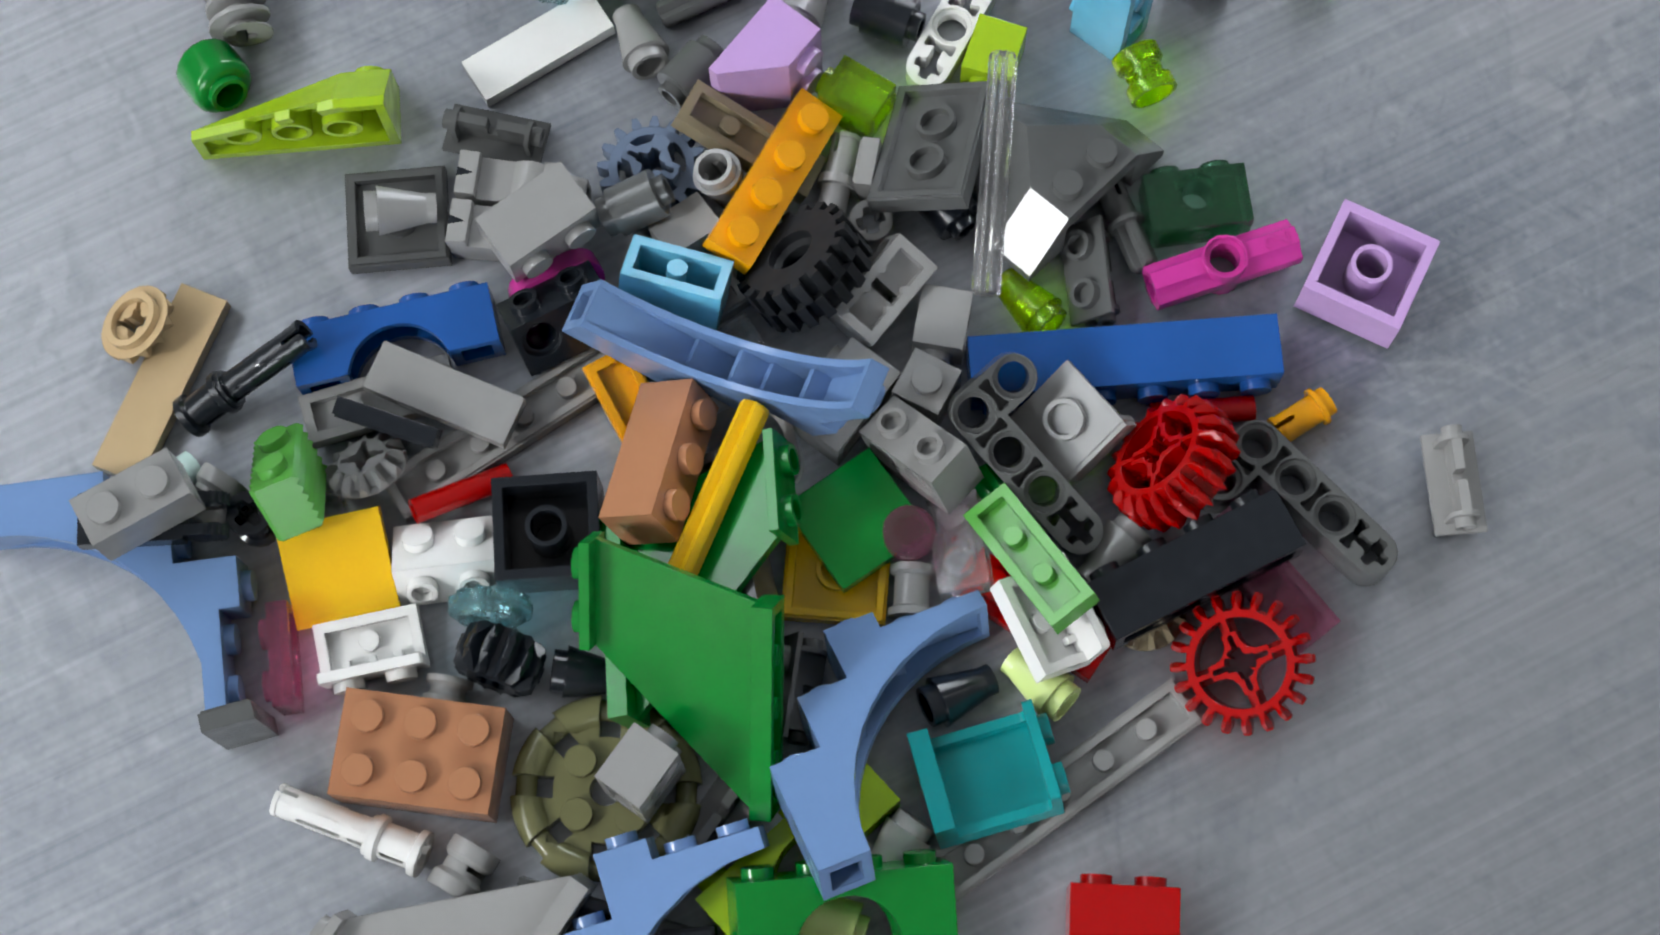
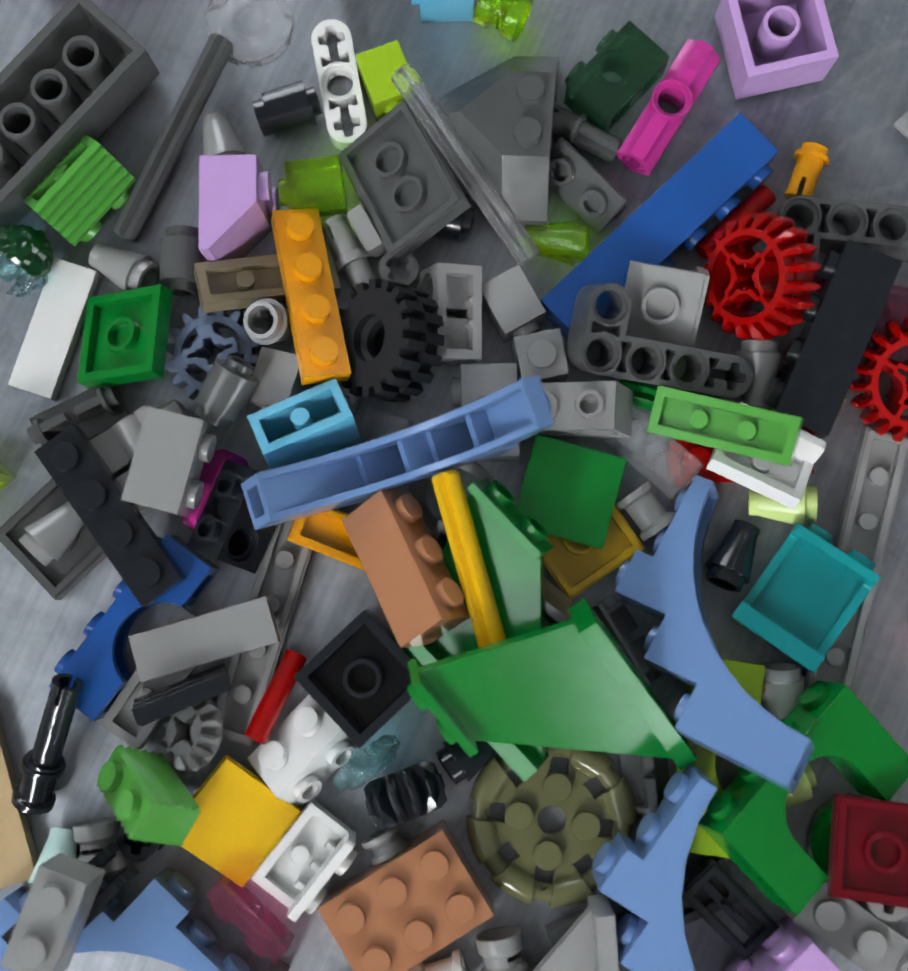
camera: 35 degrees left, 10 degrees up
light grey brick [594,722,686,823] -> none
clear pink tile [883,505,936,561] -> none
none -> black plate [34,424,186,607]
none -> green plate [77,284,173,389]

